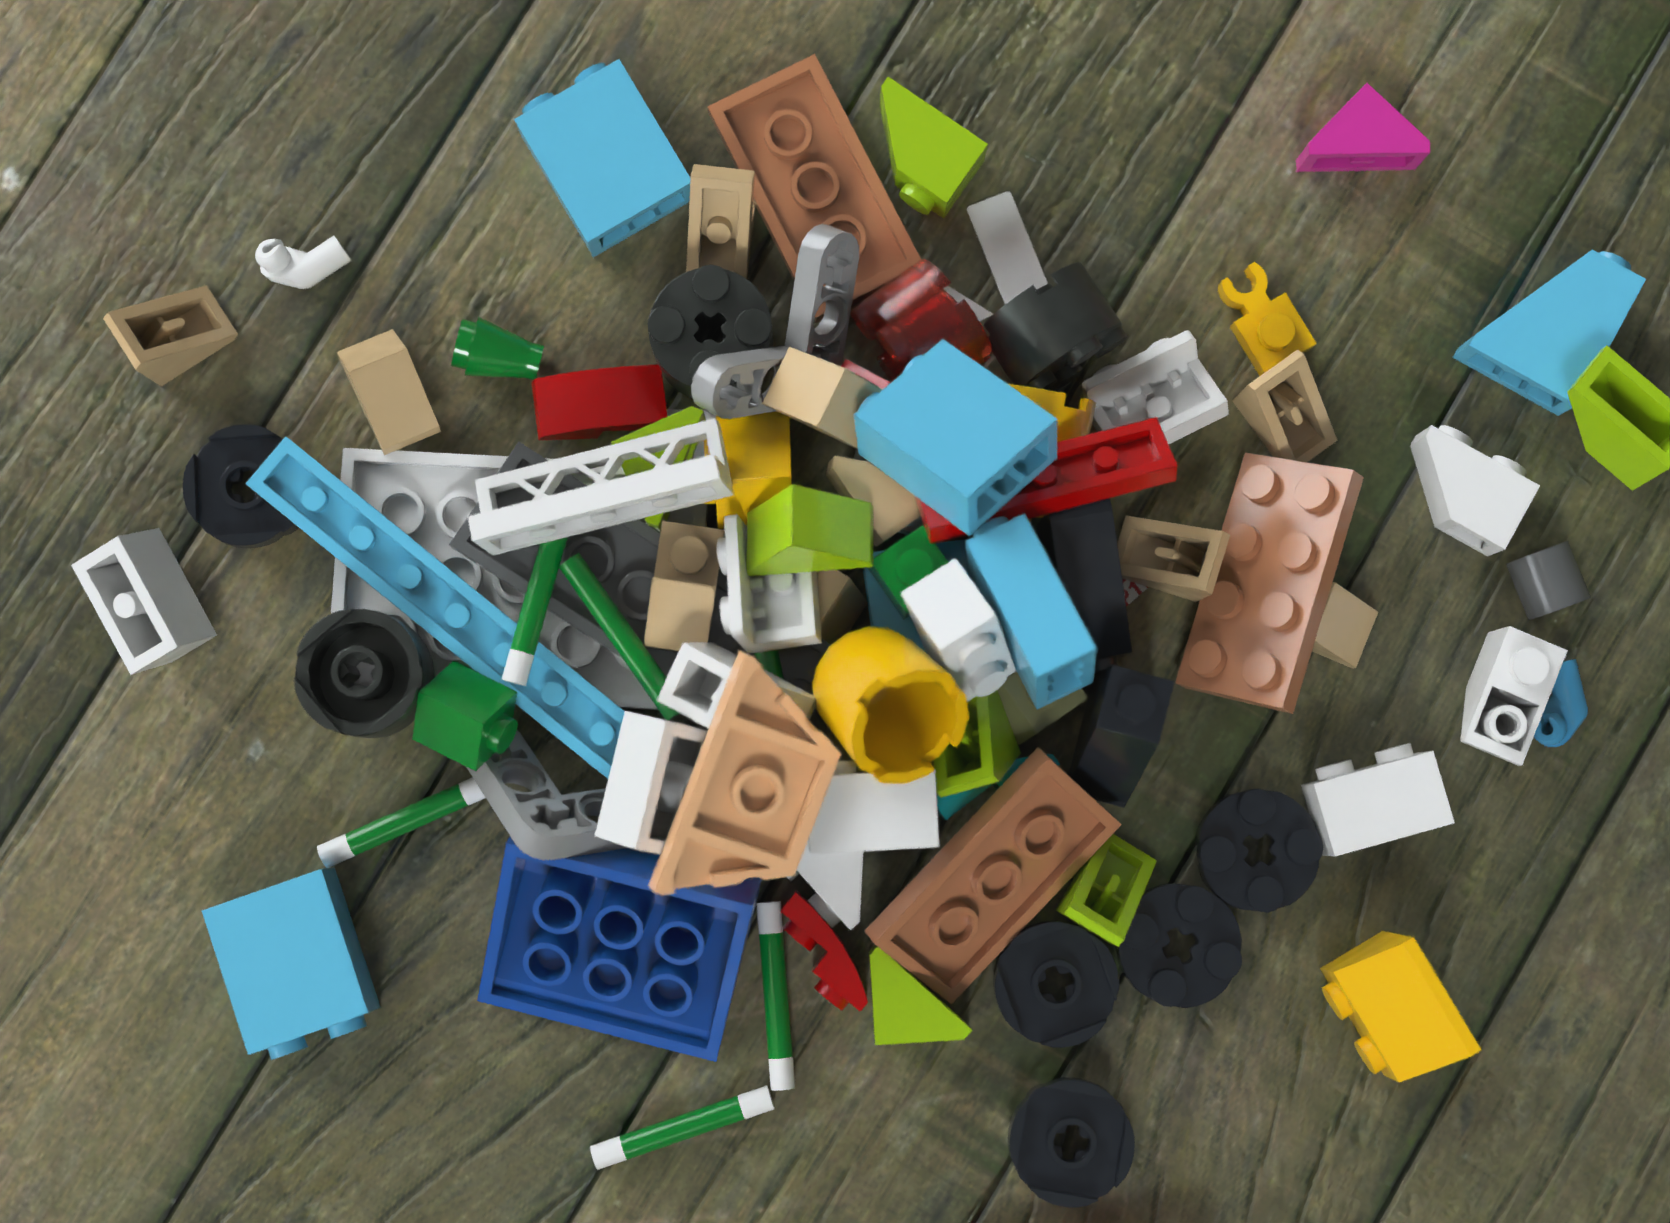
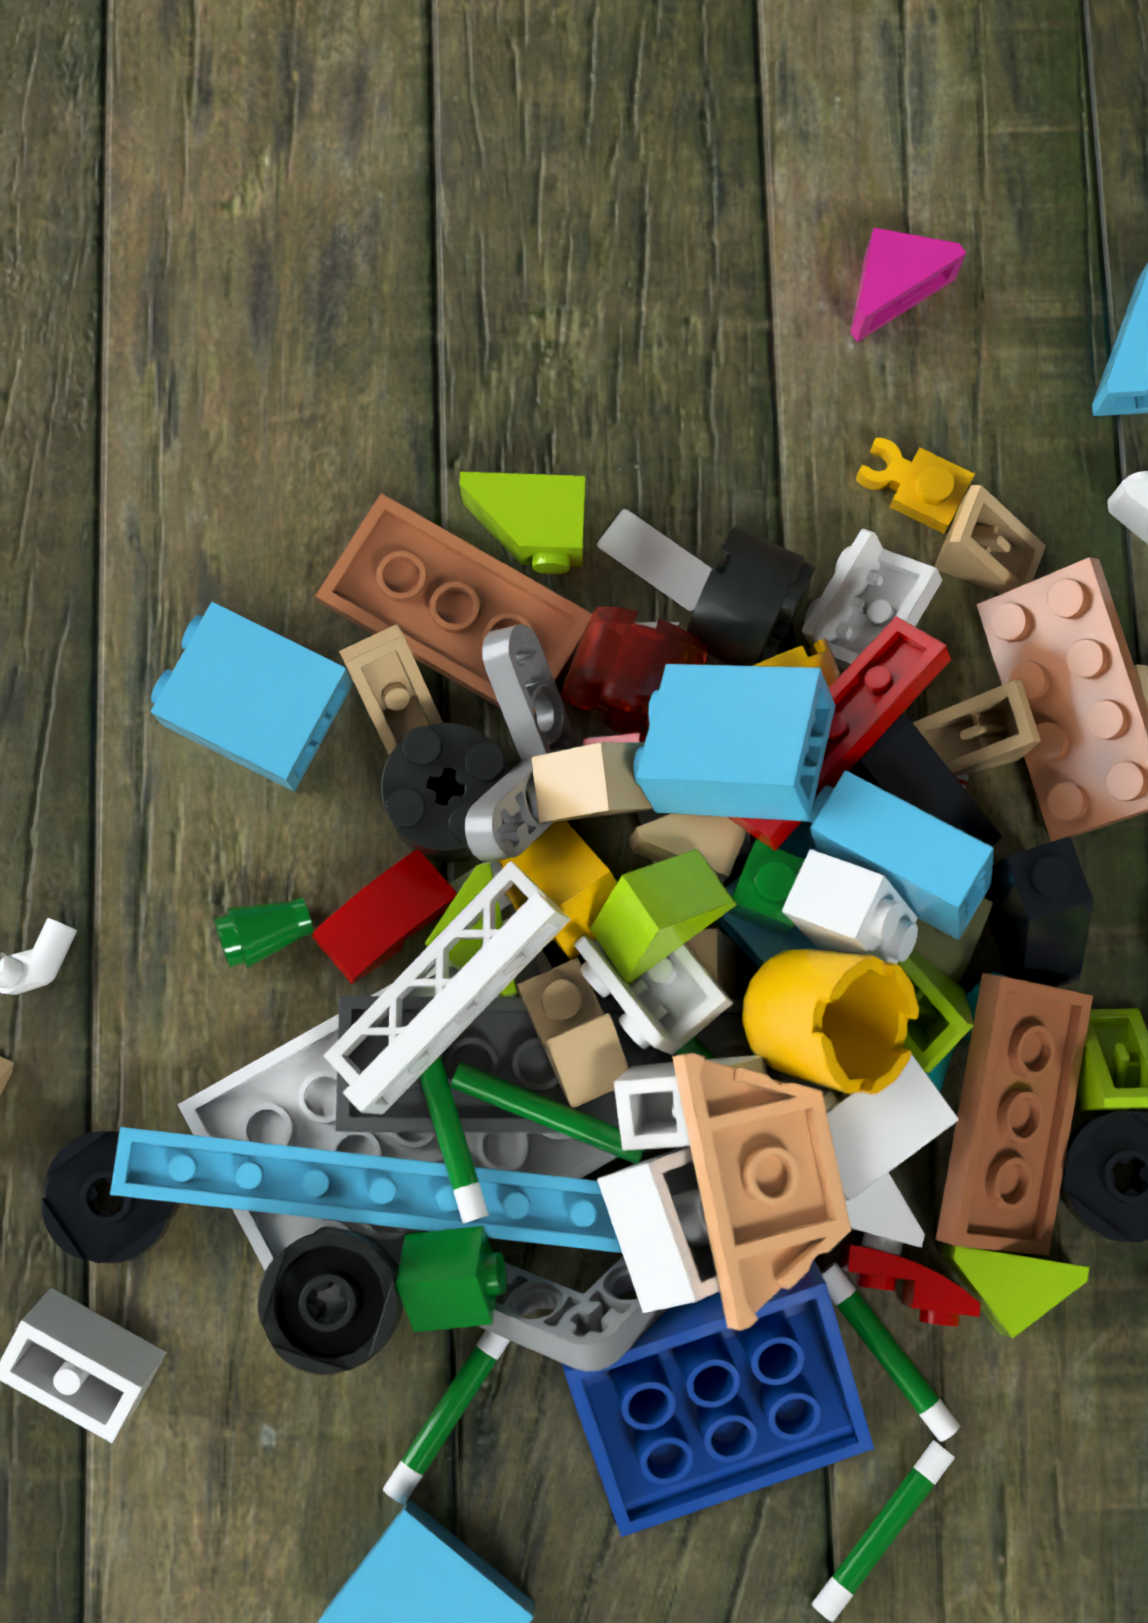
camera: 30 degrees left, 5 degrees down
tan slope [337,329,441,455] -> none

